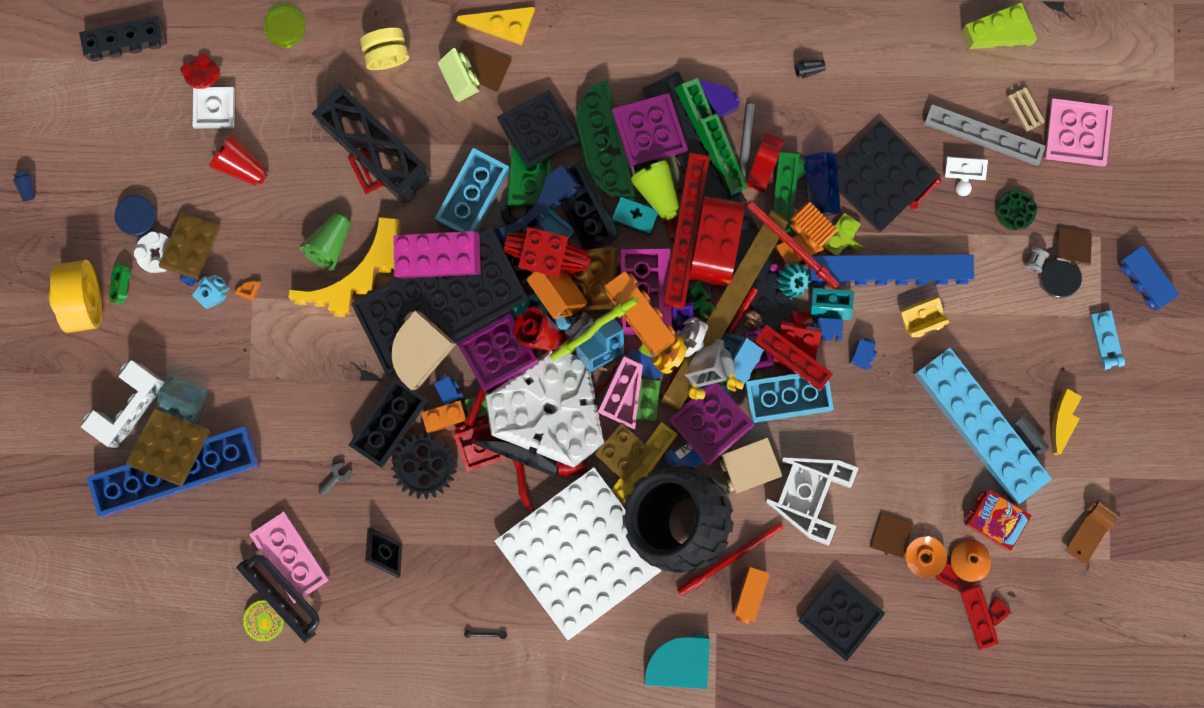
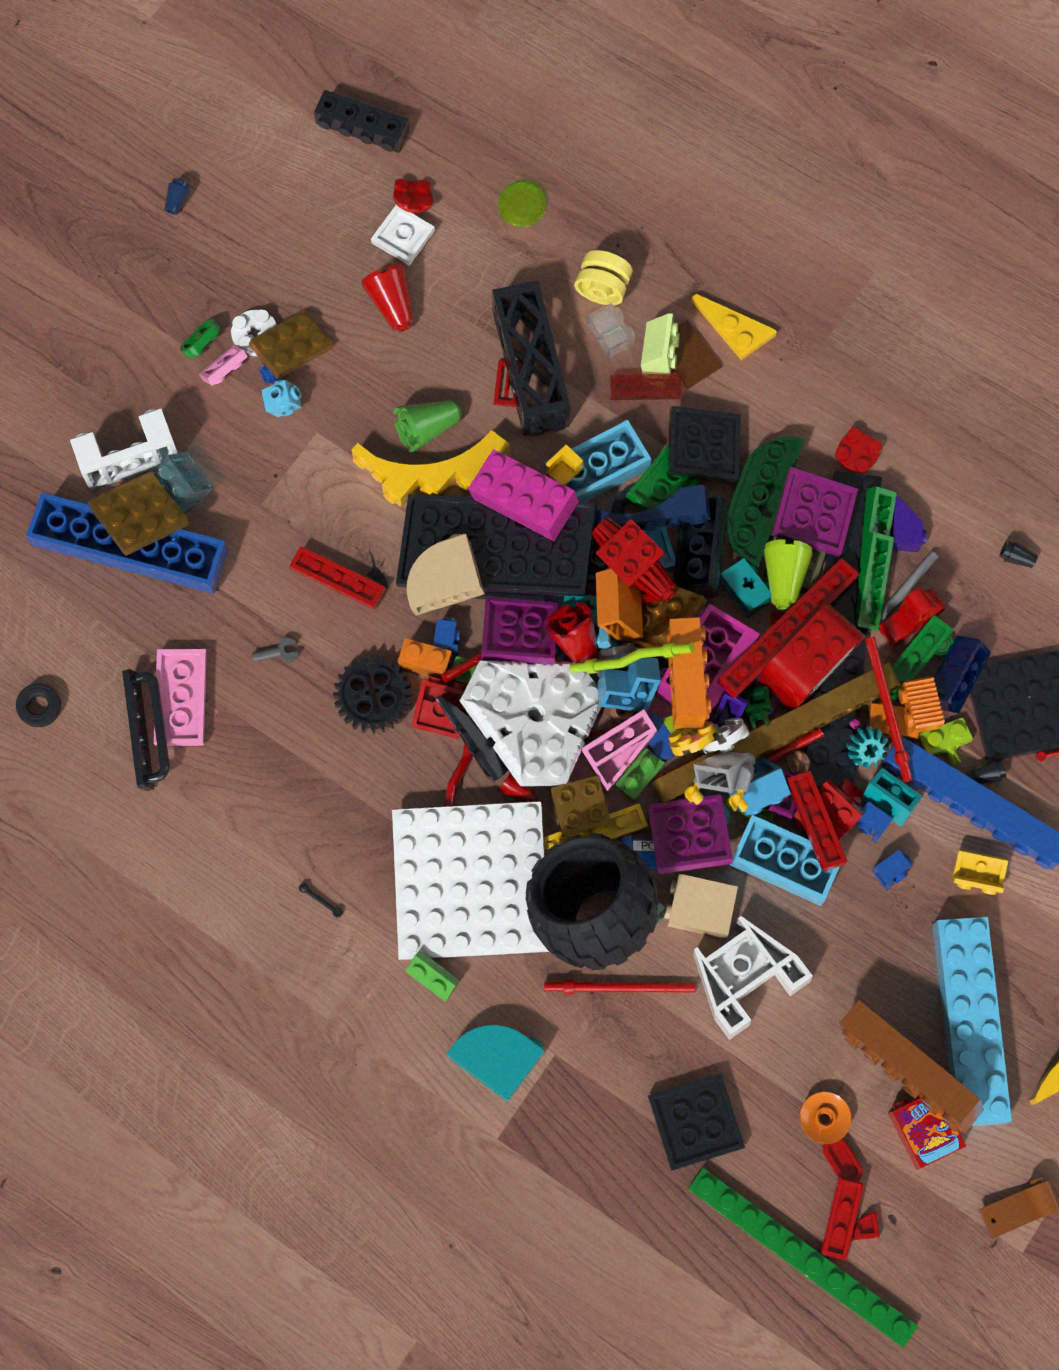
camera: 30 degrees right, 10 degrees down
yellow piece [49,260,102,333] -> none
dark blue tile [114,195,157,237] -> none
orange tile [234,281,261,301] -> none
tile [243,600,285,641] -> none
black brick [348,377,429,468] -> none
black slope [365,527,402,578] -> none
orange brick [732,567,770,624] -> none
reddish brown piece [870,513,913,558] -> none
orange dish [950,541,991,582] -> none
dark grey plate [1010,415,1049,457] -> none
none -> black tyre [16,683,61,727]
none -> bright pink plate [199,345,248,386]
none -> red plate [289,546,386,610]
none -> bright green plate [405,951,460,1002]
none -> yellow panel [545,445,583,485]
none -> clear brick [586,303,636,359]
none -> clear red plate [610,374,681,400]
none -> green plate [687,1168,918,1348]
none -> red piece [835,428,882,473]
none -> dark orange brick [839,1000,984,1134]
none -> black cone [968,758,1007,784]

